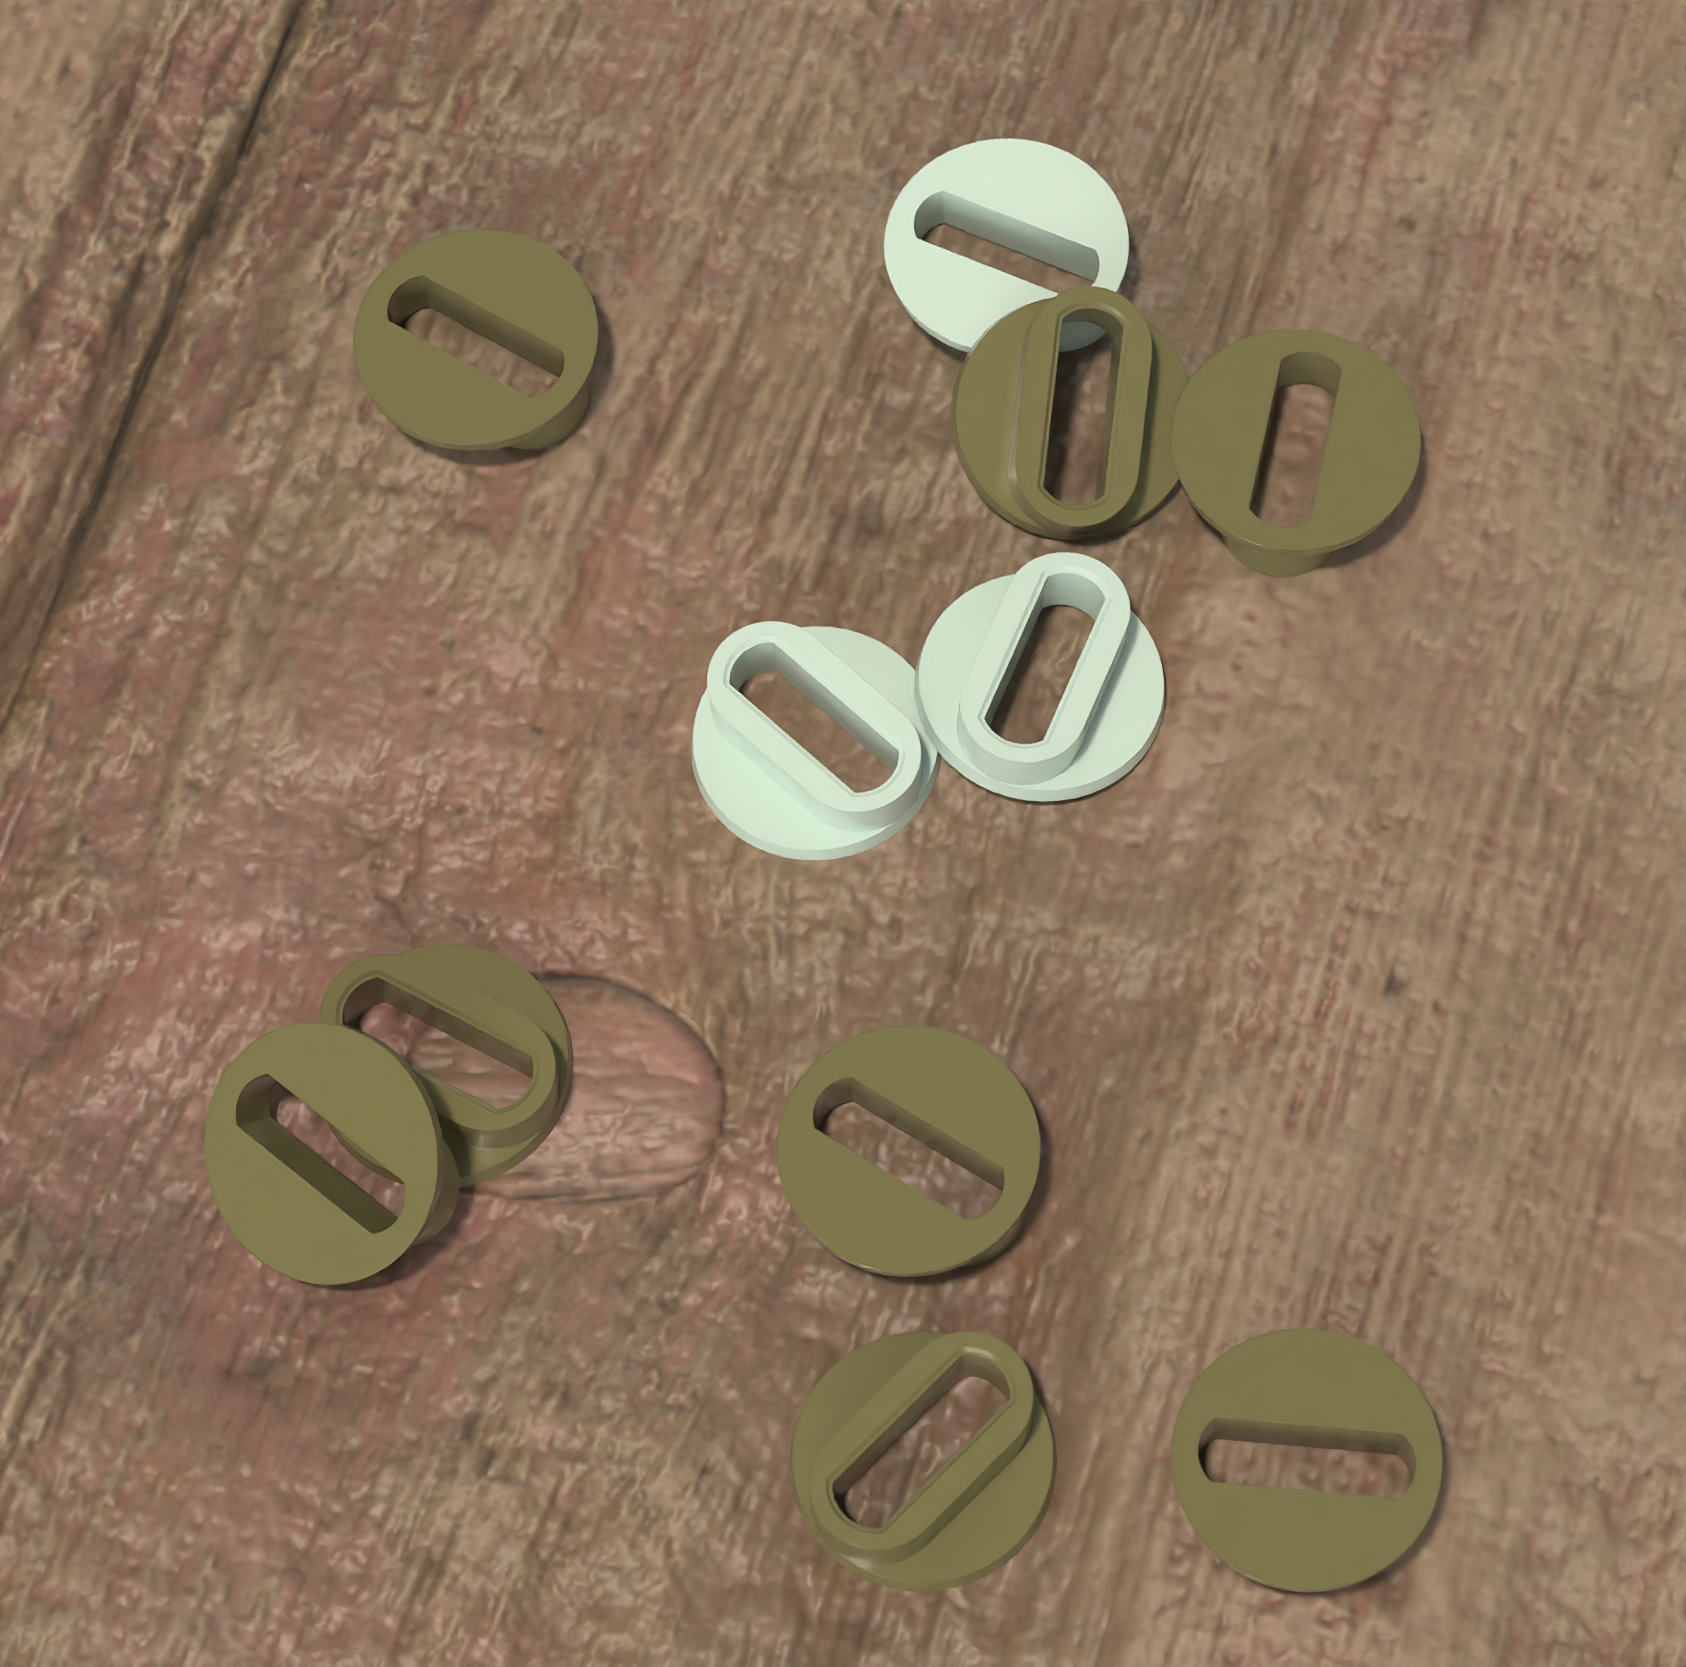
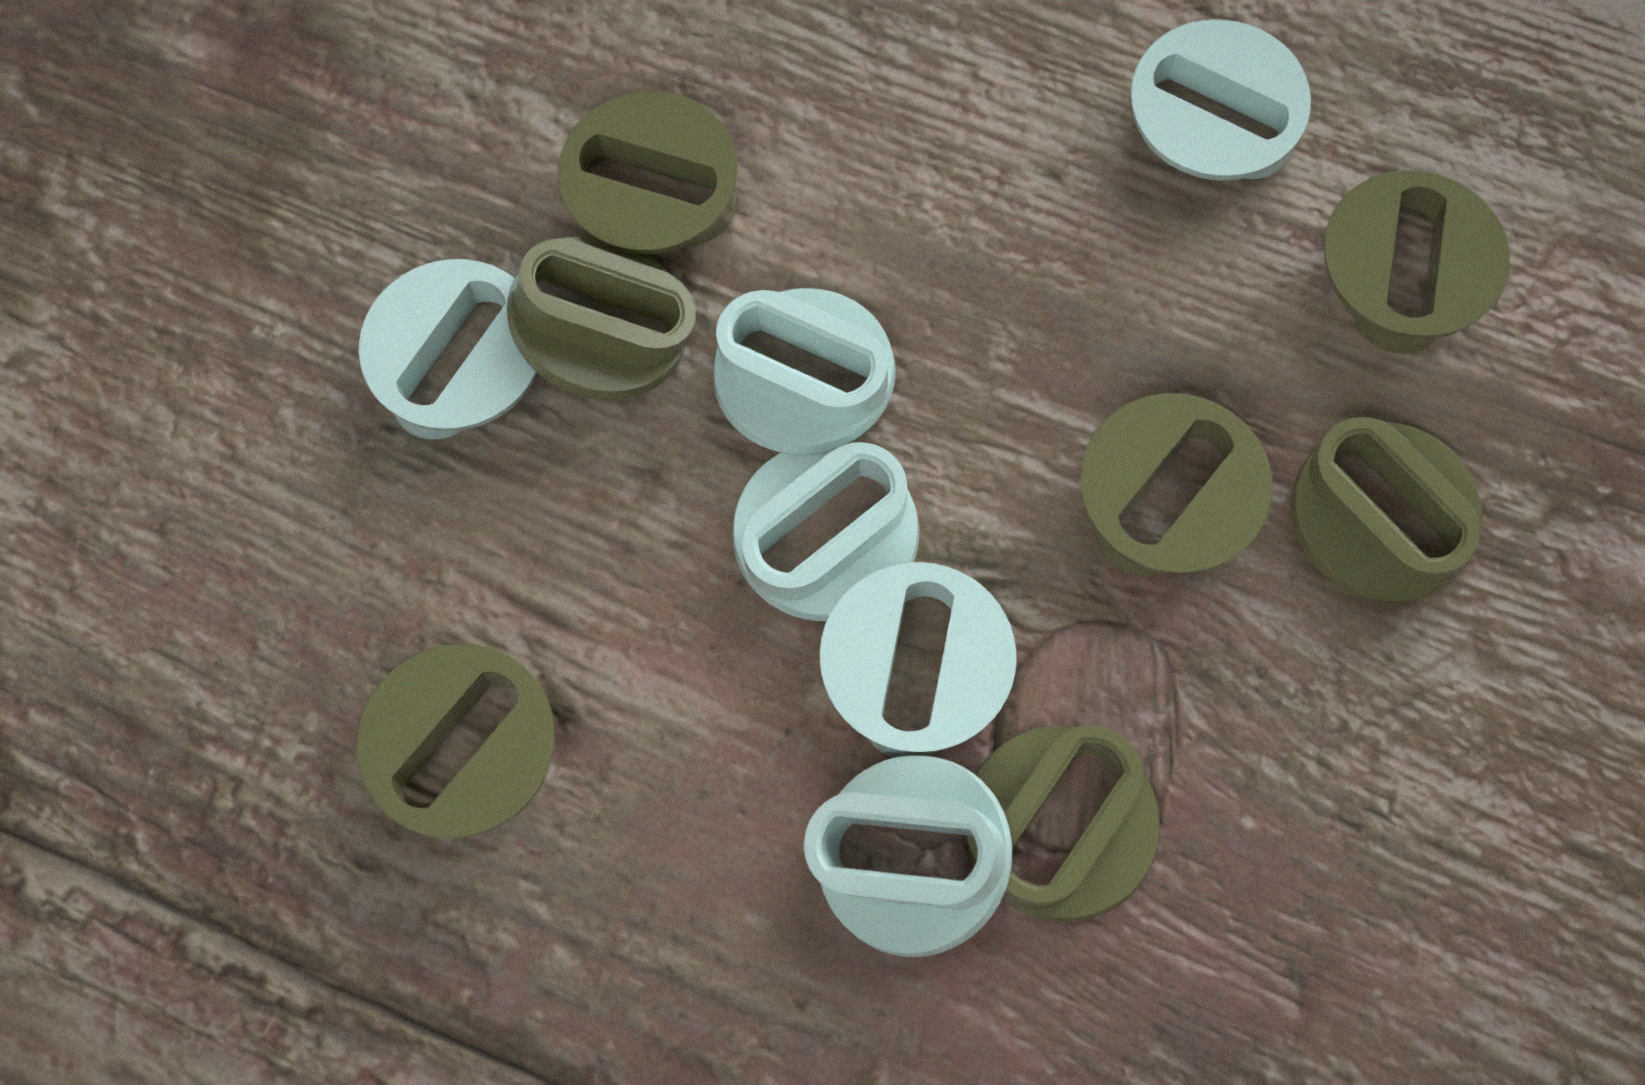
camera: 85 degrees left, 5 degrees up
olive piece [204,1022,459,1285] -> none
none -> light aqua piece [804,755,1012,957]
none -> light aqua piece [820,562,1016,758]
none -> light aqua piece [1131,19,1311,180]

